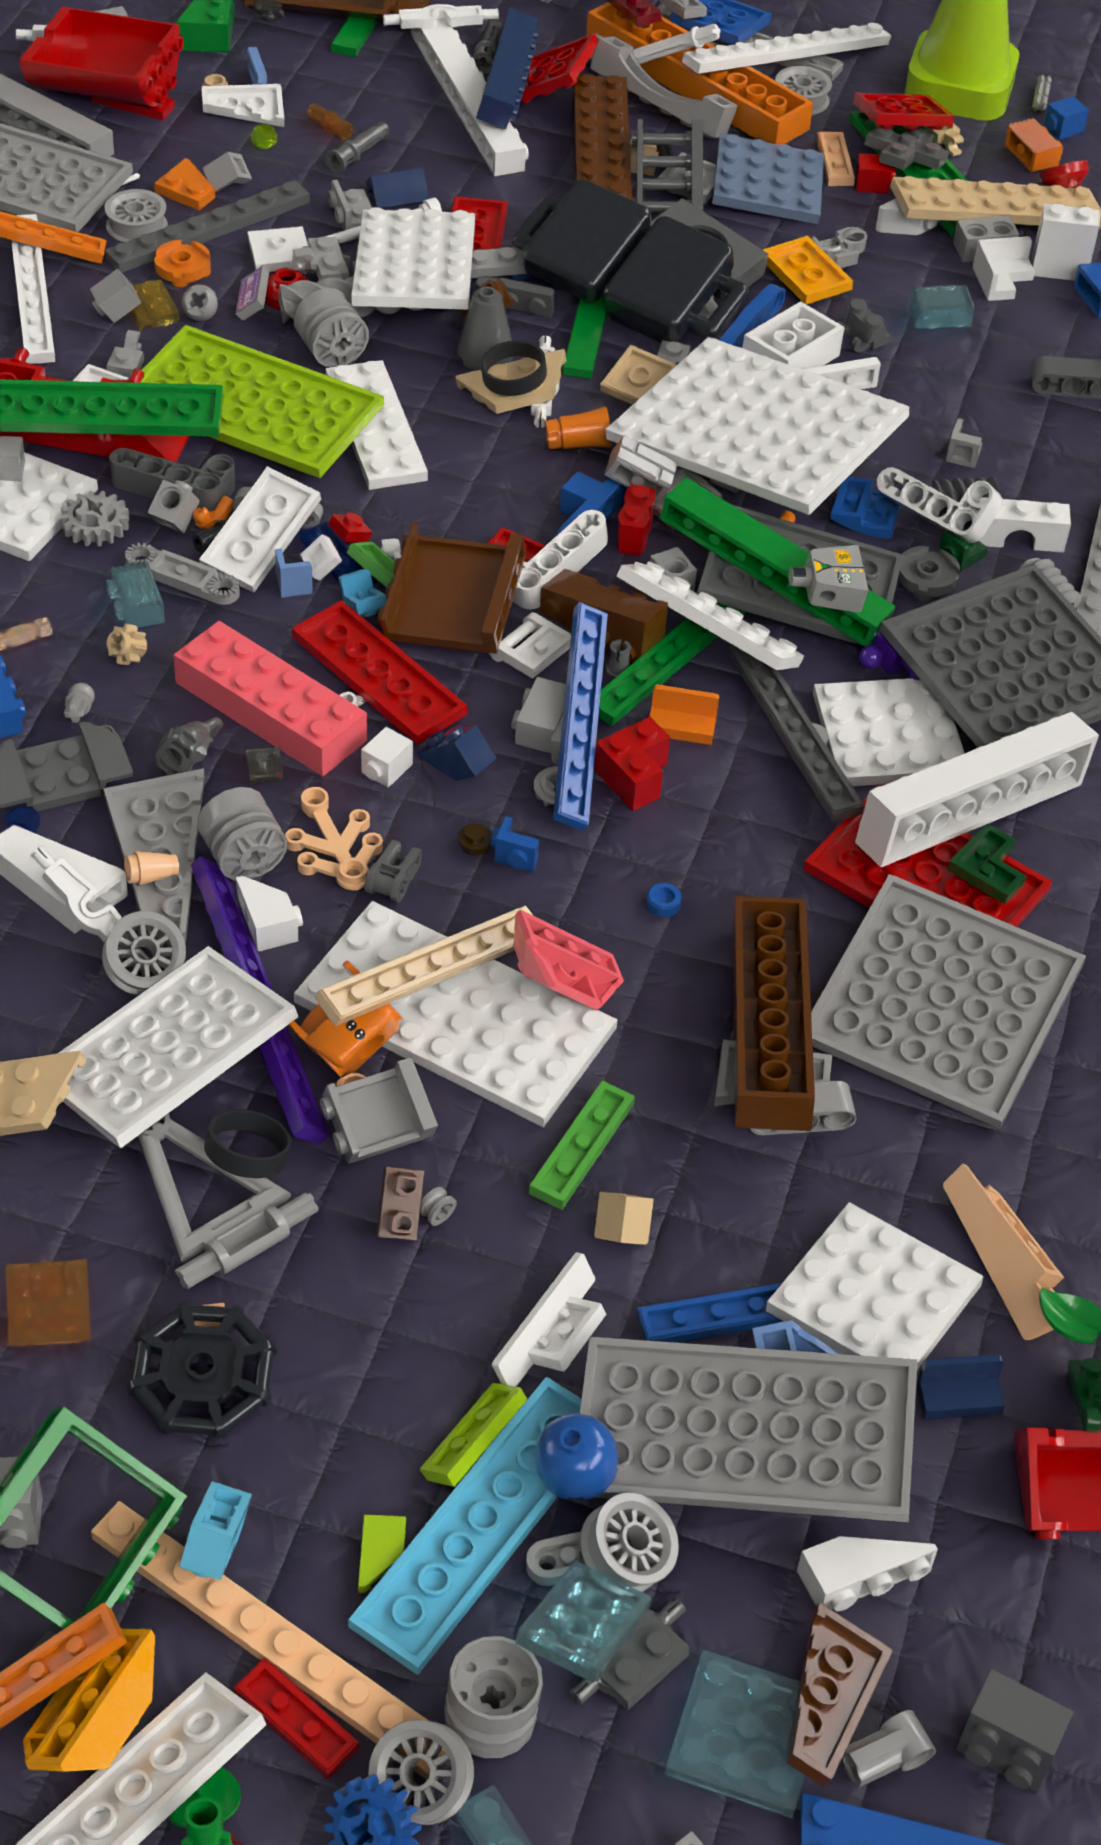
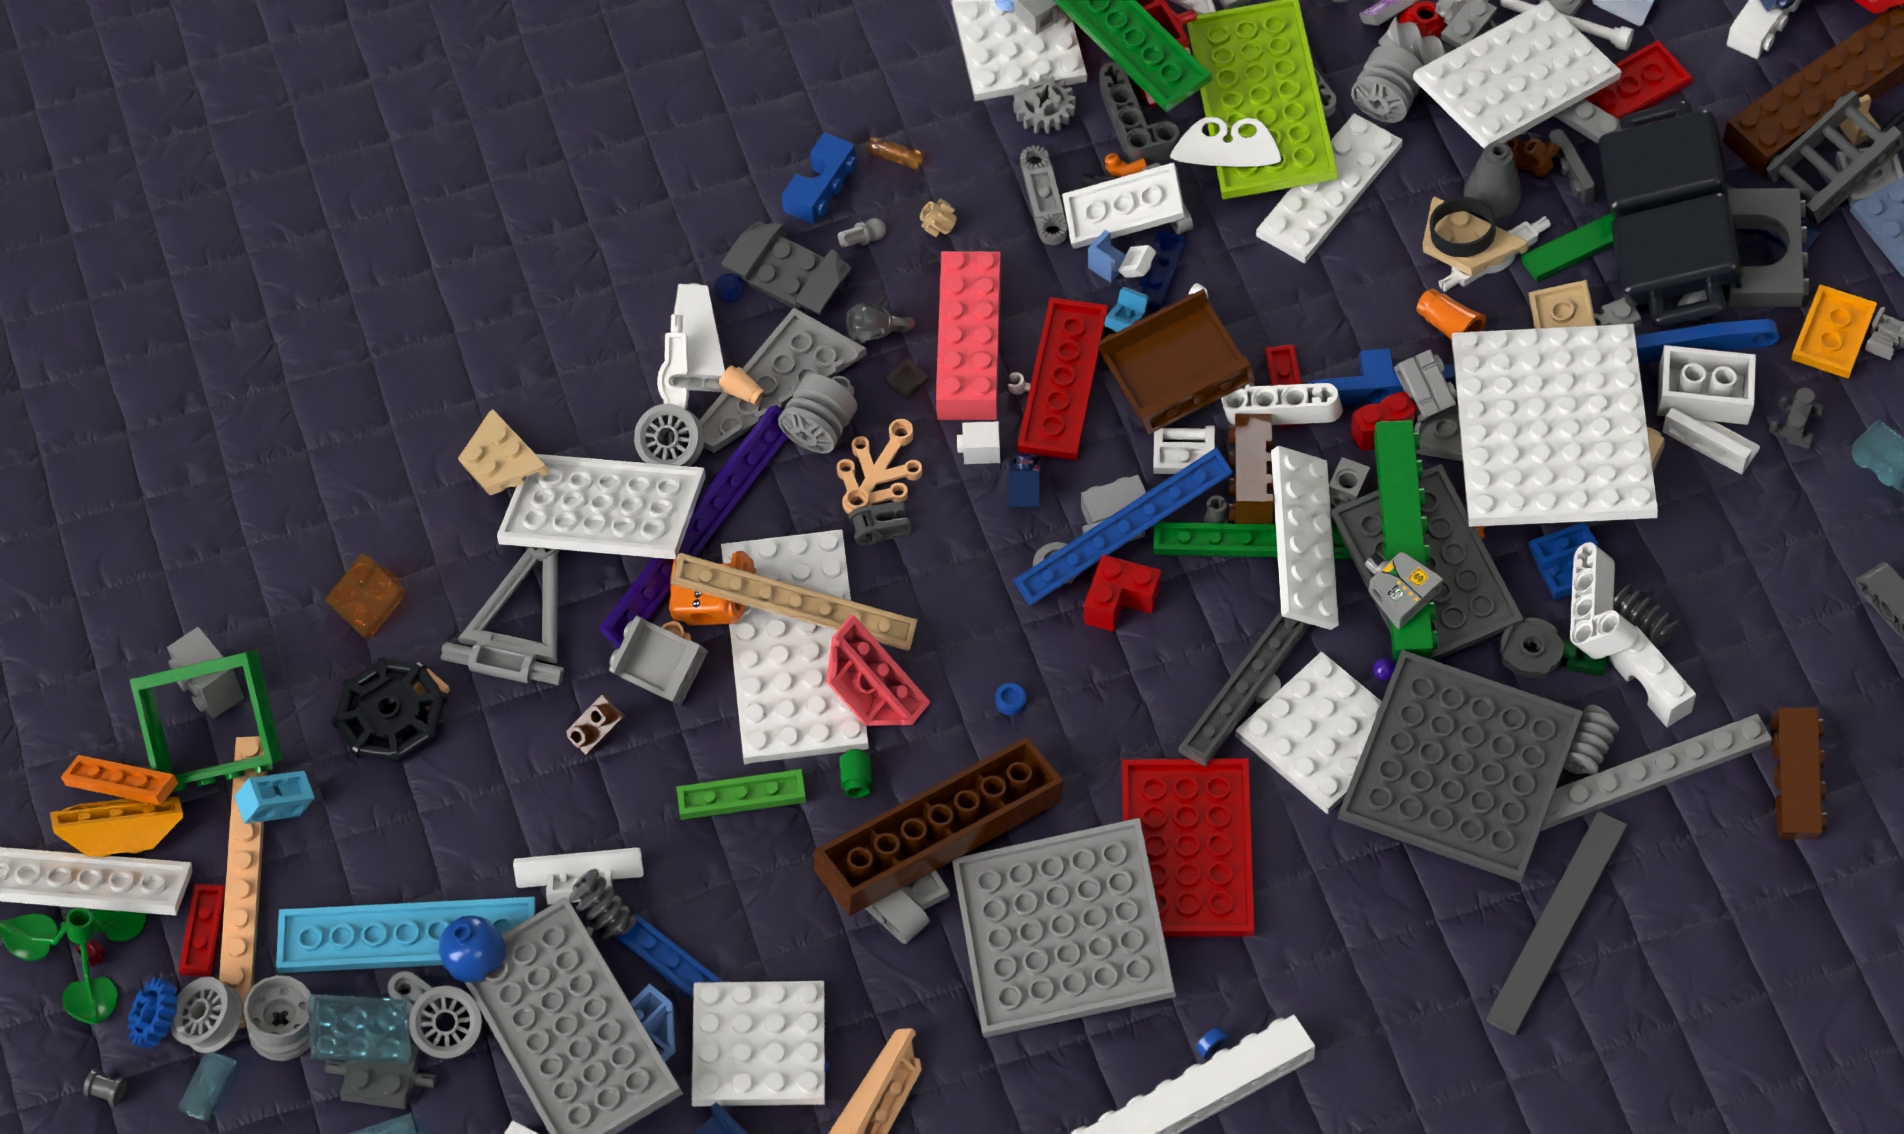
camera: 60 degrees right, 10 degrees up
clear light blue brick [106,560,165,628] -> none
light grey brick [147,479,200,534] -> none
black tyre [204,1109,292,1178] -> none
white slope [236,876,303,952] -> none
red plate [328,513,373,542] -> none
bright green tile [347,541,395,588] -> none
lime tile [358,1515,406,1593] -> none
light grey bush [420,1187,457,1226] -> none
lime plate [420,1383,528,1487] -> none
dark brown plate [458,824,492,856] -> none
blue bracket [490,816,539,872] -> none
tan panel [594,1192,654,1245] -> none
orange panel [650,684,719,745] -> none
white brick [855,712,1099,867] -> none
light grey panel [946,418,982,468] -> none
dark green plate [947,823,1027,905] -> none
none -> dark grey piece [568,869,637,940]
none -> green brick [839,749,873,798]
none -> white piece [1170,117,1281,167]

